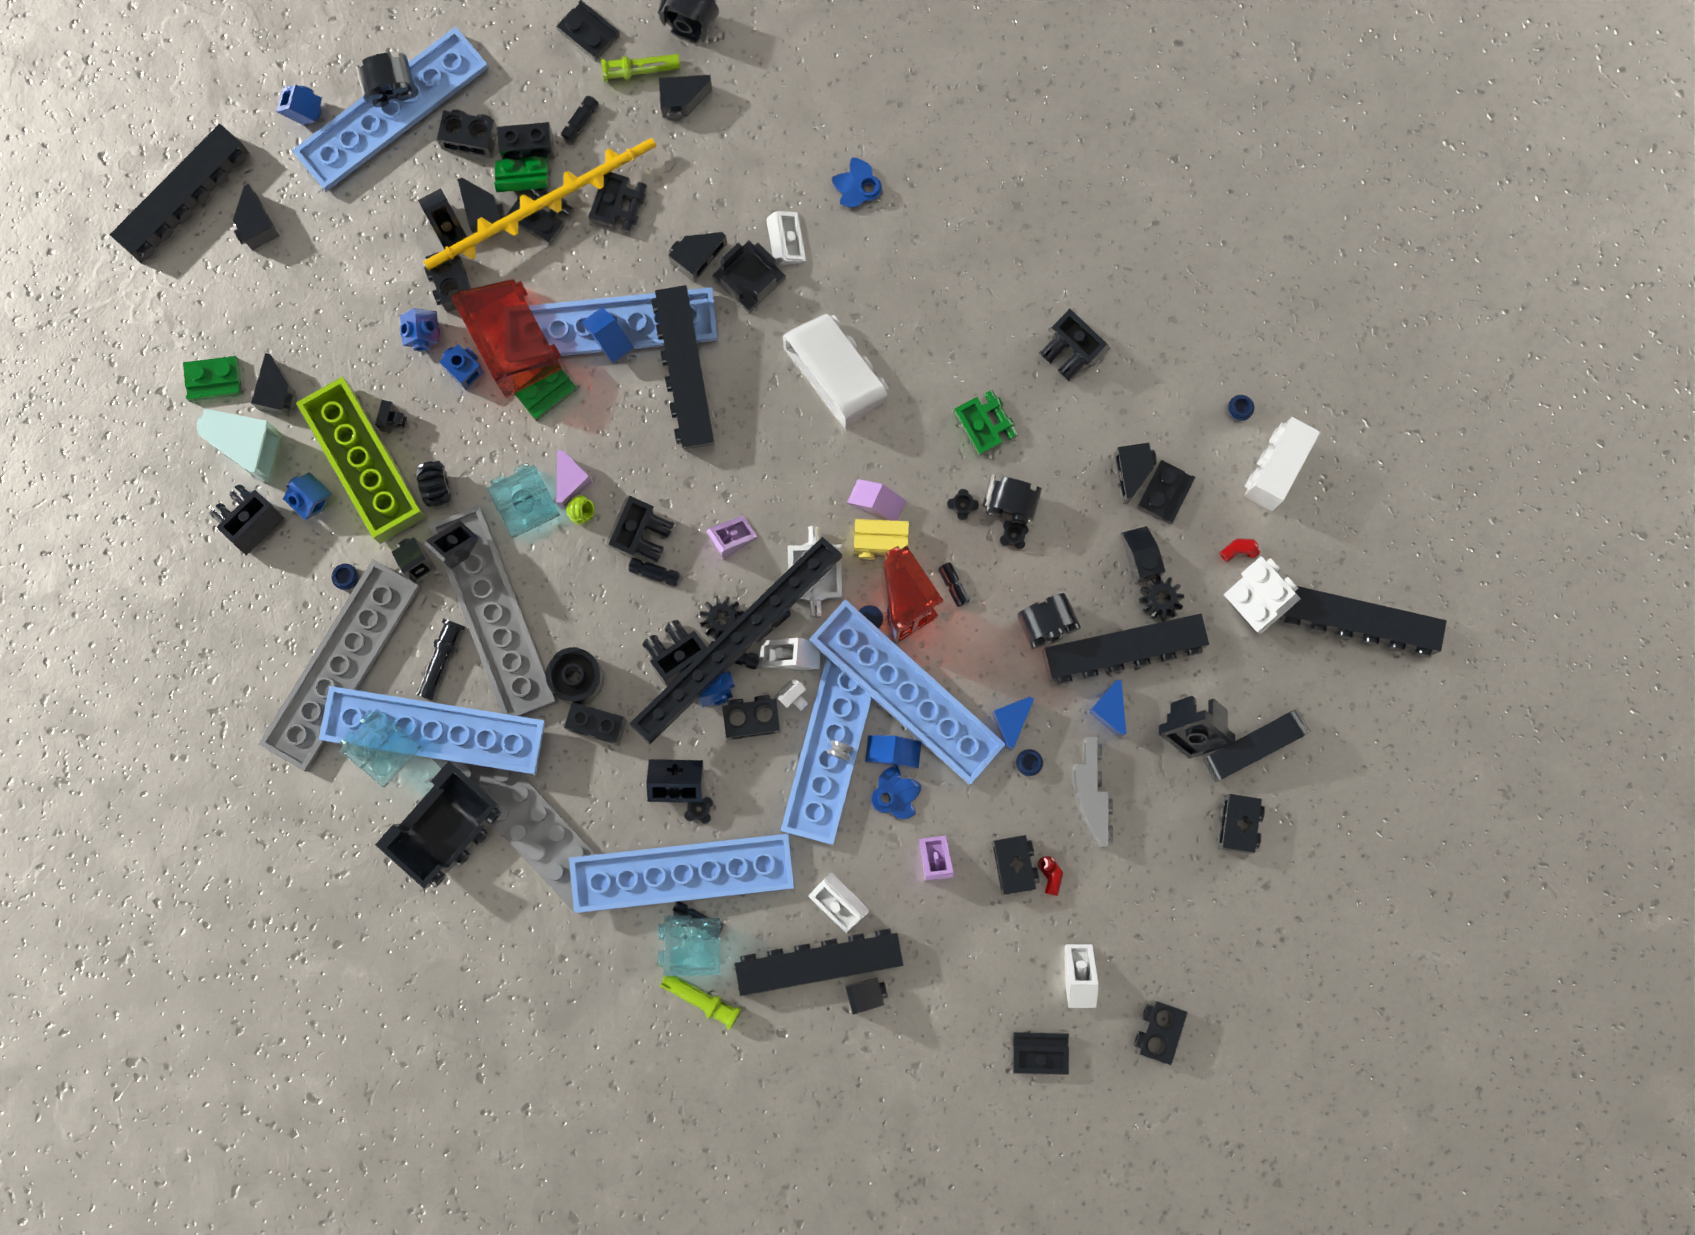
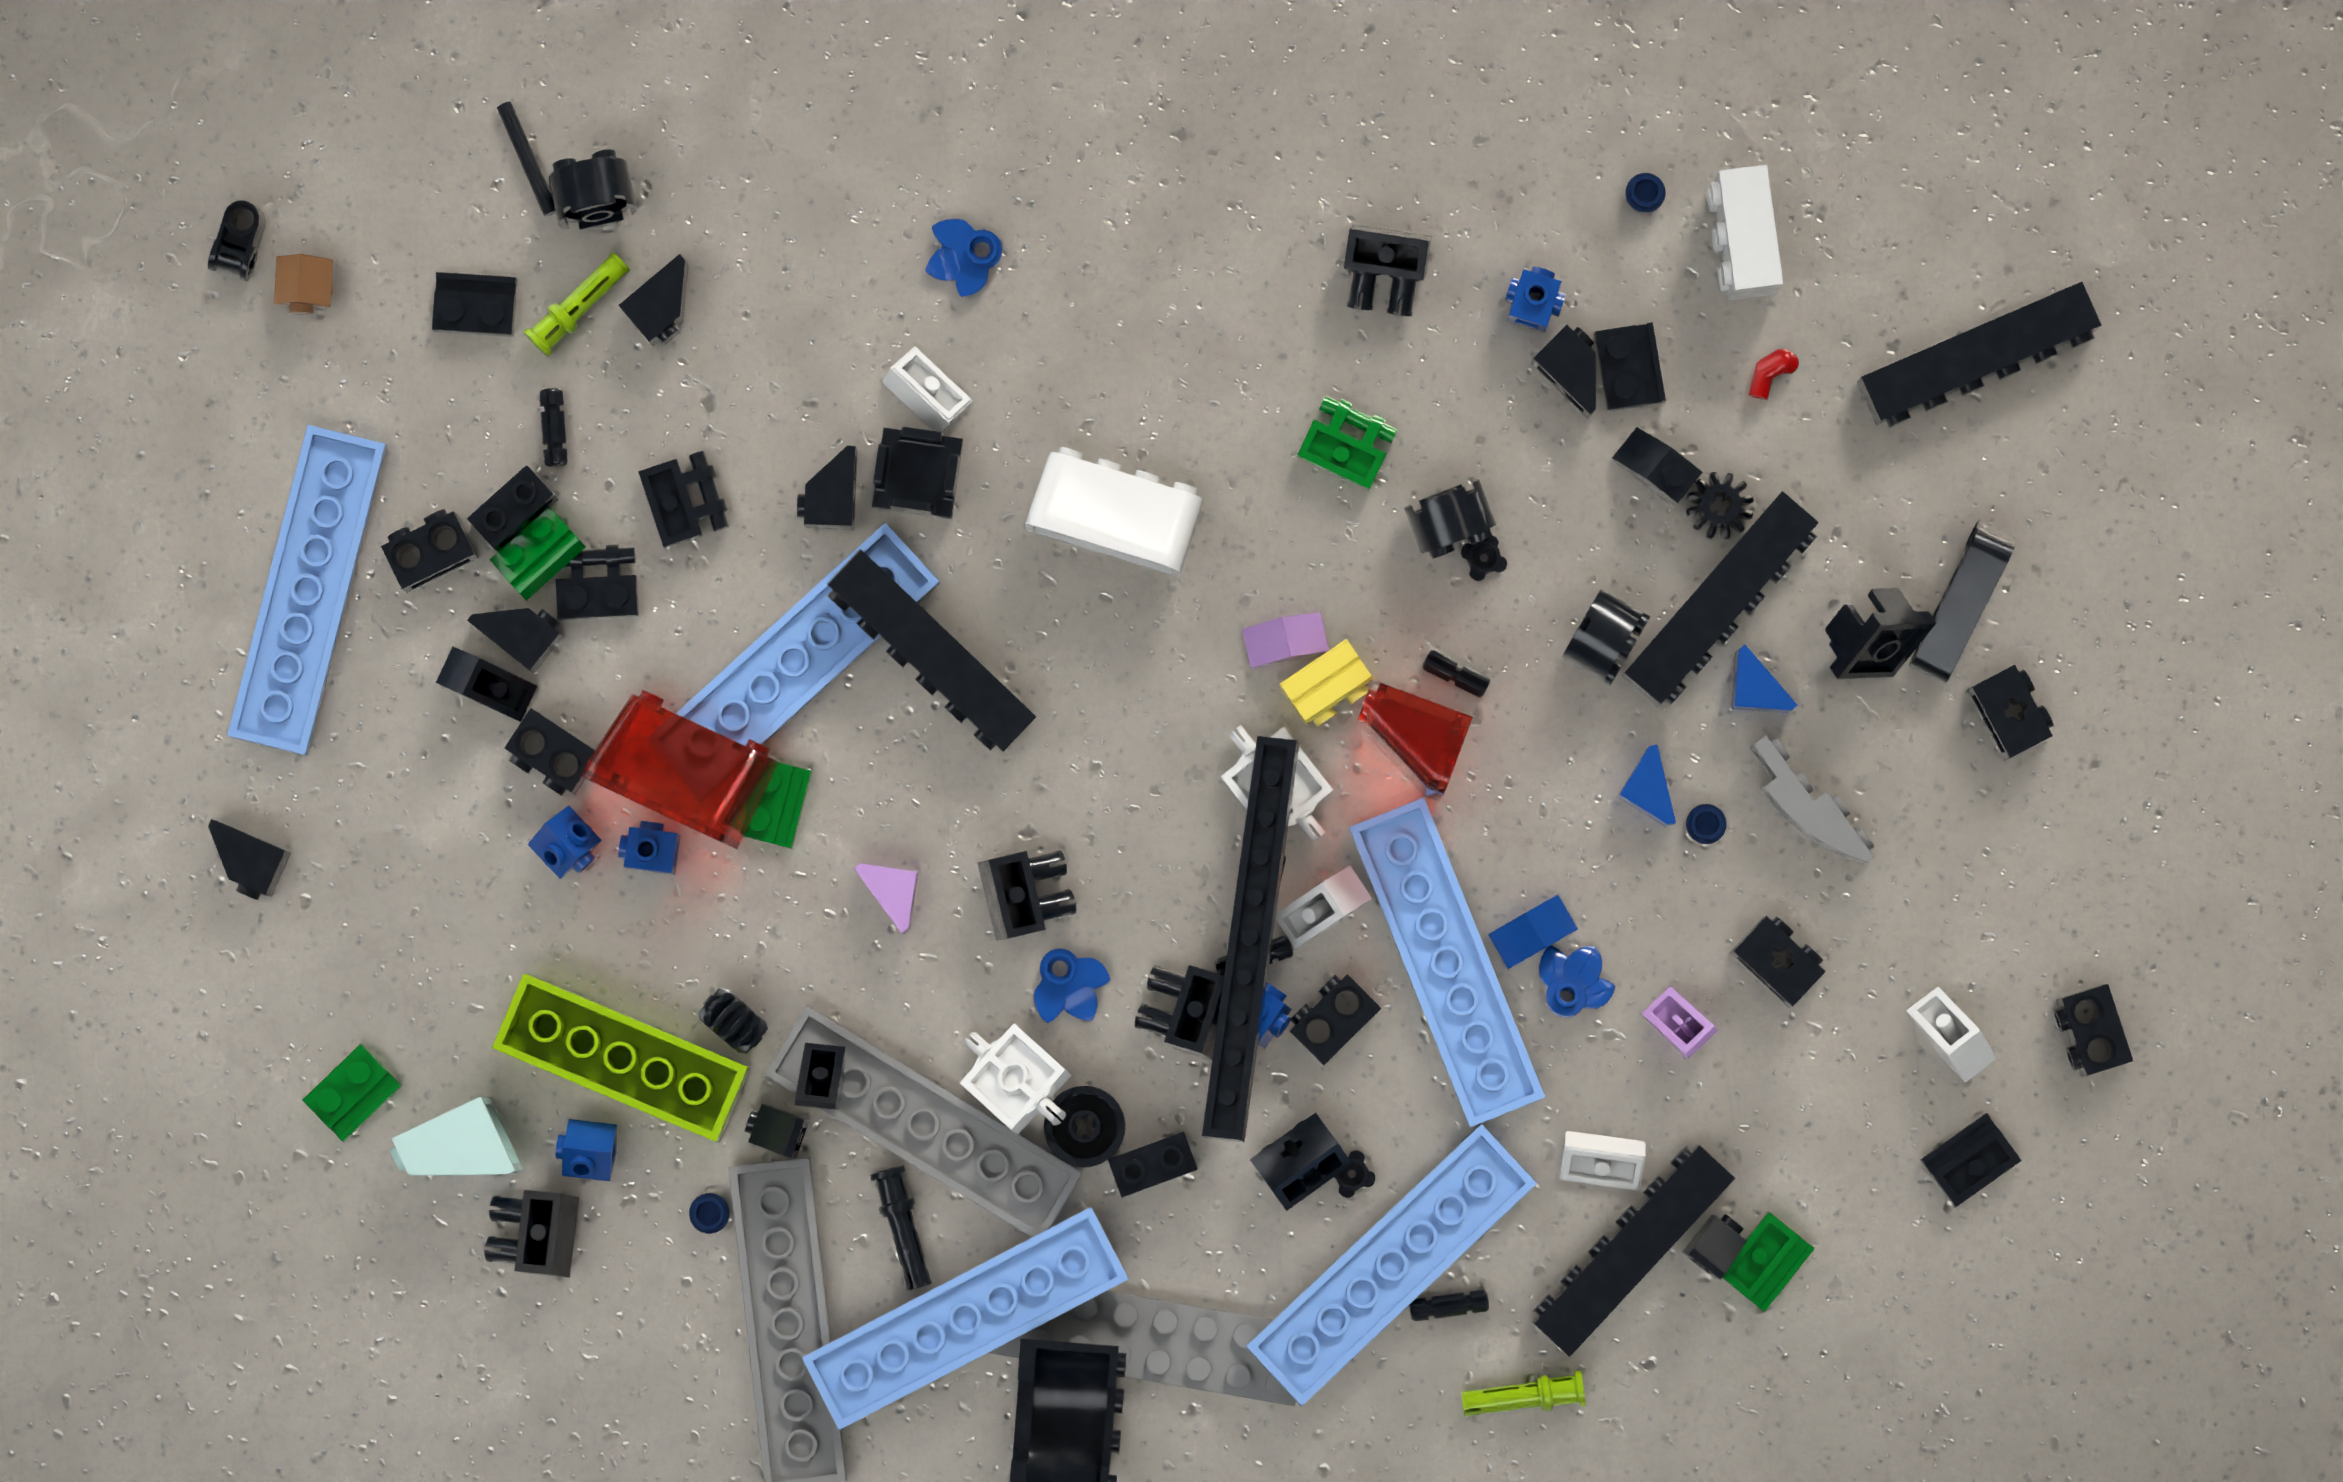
camera: 30 degrees left, 5 degrees up
black brick [110,123,249,263] -> none
black slope [251,353,297,417] -> none
blue brick [276,84,322,125] -> none
clear light blue plate [339,709,422,788] -> none
black brick [355,52,415,107] -> none
black tile [375,400,407,433] -> none
yellow plant [423,137,657,271] -> none
clear light blue plate [487,463,560,538] -> none
lime piece [566,495,594,525] -> none
blue slope [581,307,634,364] -> none
black axle [628,558,680,586] -> none
clear light blue plate [658,916,720,976] -> none
black gear [700,596,744,640] -> none
lavender slope [707,515,757,560] -> none
white tile [774,678,808,711] -> none
light blue plate [809,599,1005,785] -> none
light grey bush [827,740,854,761] -> none
dark blue plate [859,605,883,629] -> none
black plate [947,489,979,520] -> none
red arm [1038,856,1063,896] -> none
white plate [1224,556,1301,634] -> none
none -> white plate [960,1023,1072,1135]
none -> blue plate [1034,948,1111,1023]
none -> blue brick [1505,266,1566,332]
none -> green plate [1722,1211,1815,1312]

